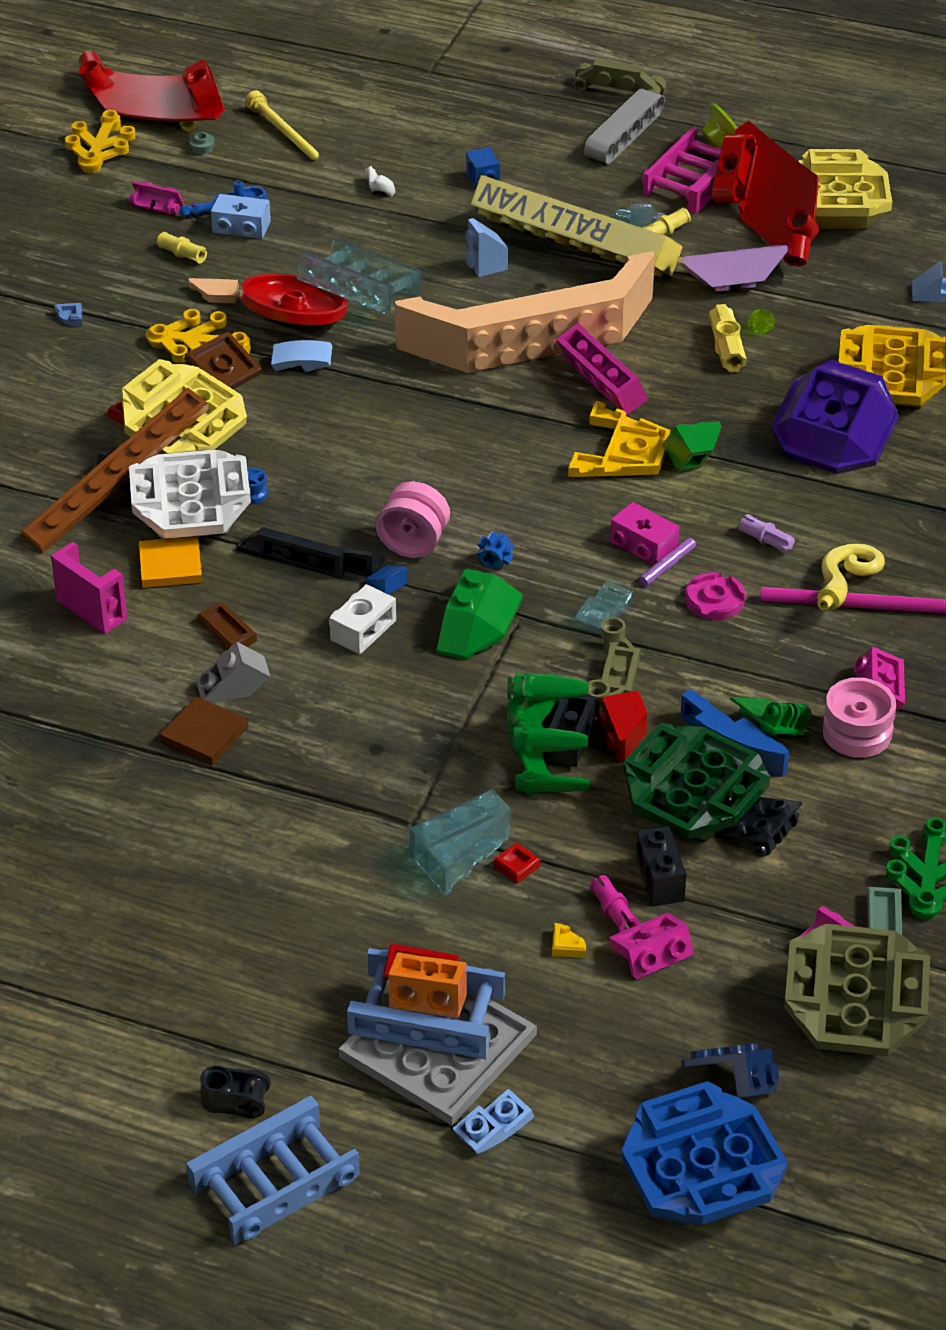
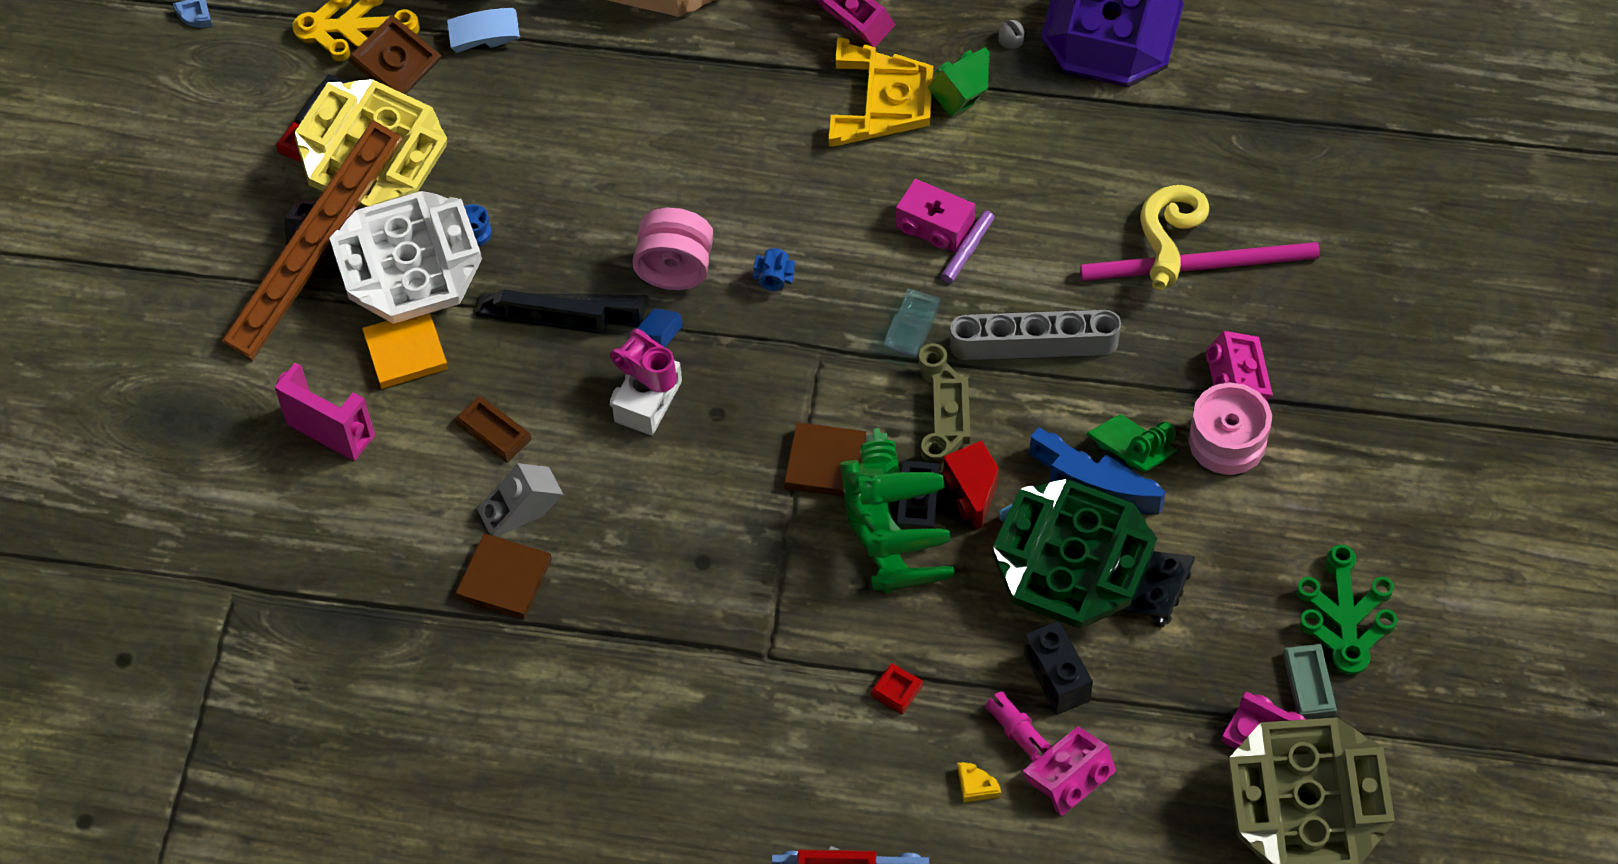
camera: 10 degrees left, 15 degrees up
clear light blue wedge [409,789,511,896] -> none
green wedge [437,569,523,661] -> none
dark pink tile [685,572,746,620] -> none
lavender axle [739,514,795,552] -> none
none -> dark pink piece [610,328,677,392]
none -> reddish brown tile [785,422,866,496]
none -> light grey beam [949,310,1121,360]
none -> light grey hinge [998,20,1024,49]

